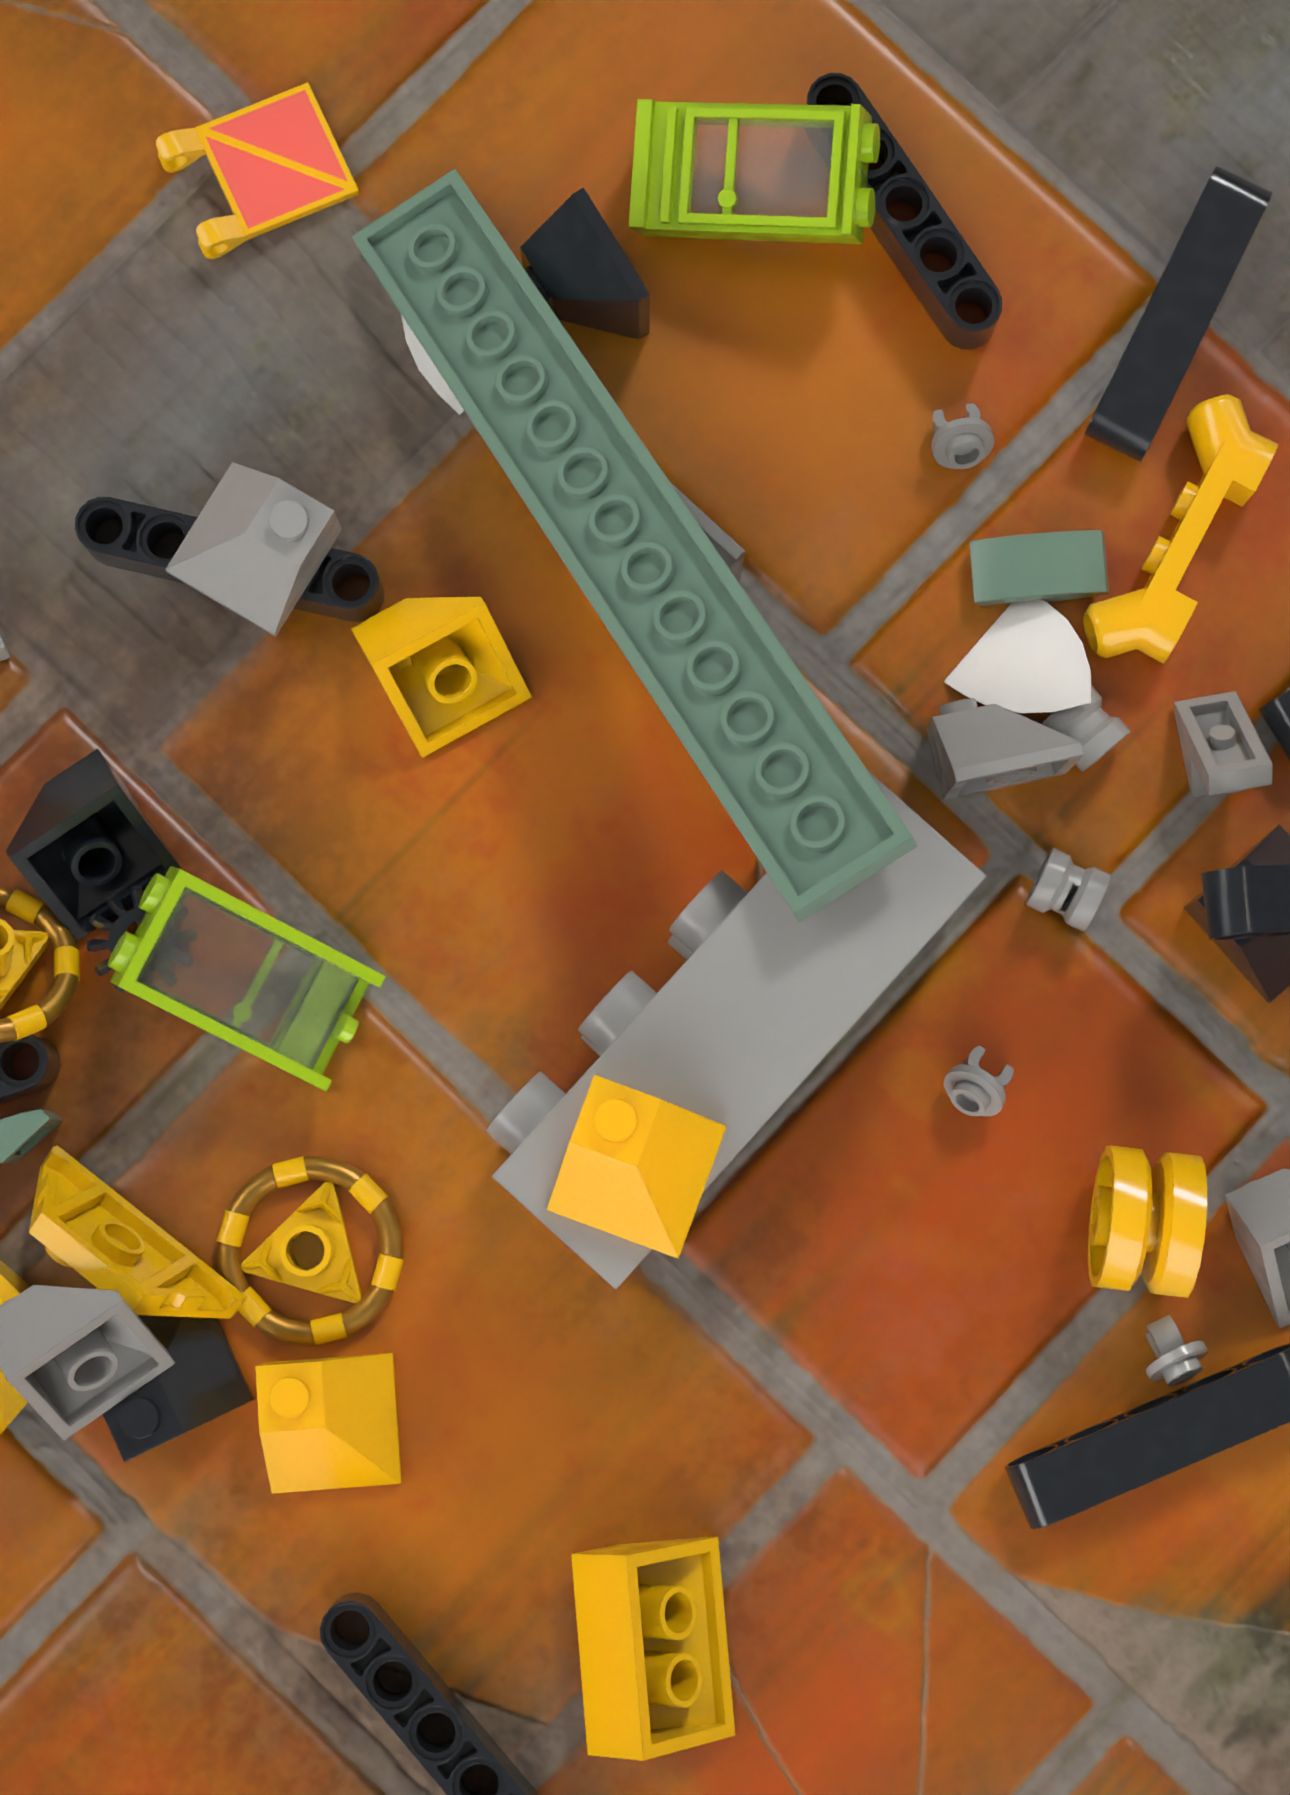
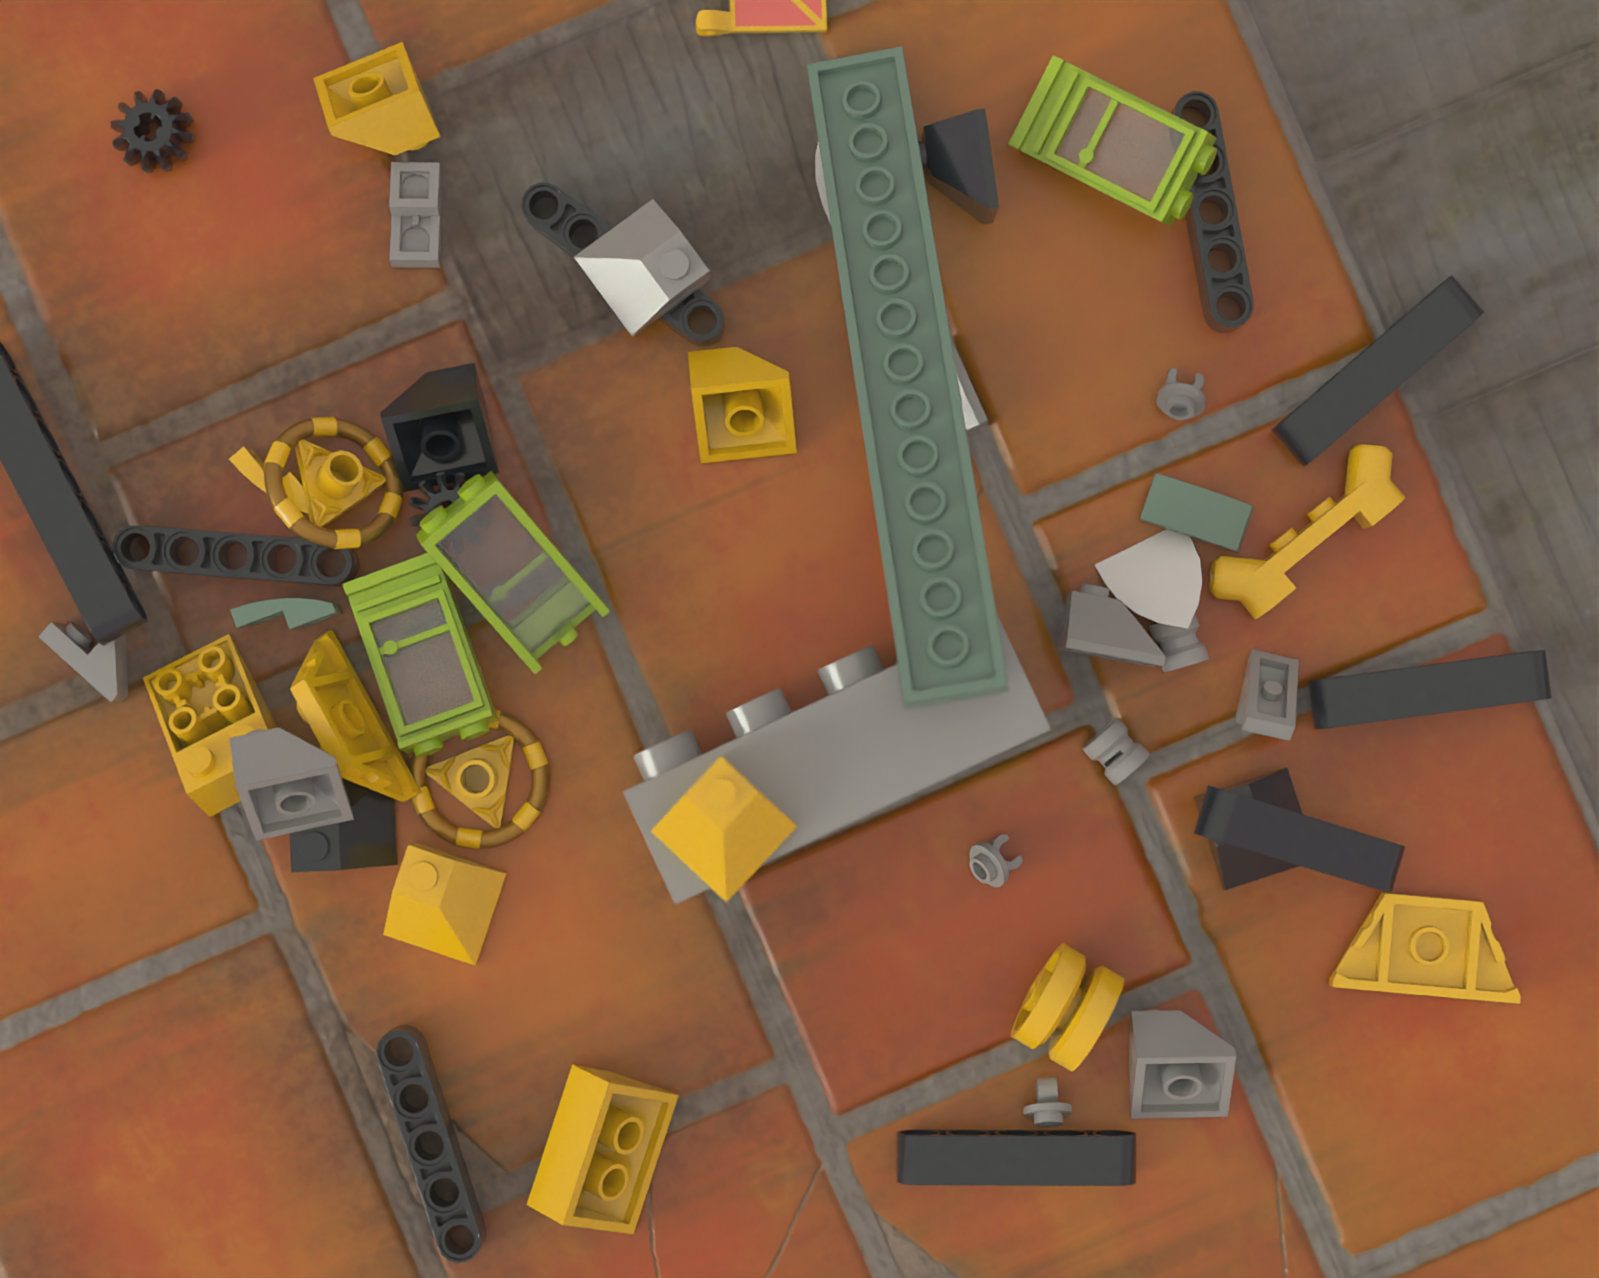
camera: 25 degrees right, 5 degrees up
none -> lime door [342,553,499,758]

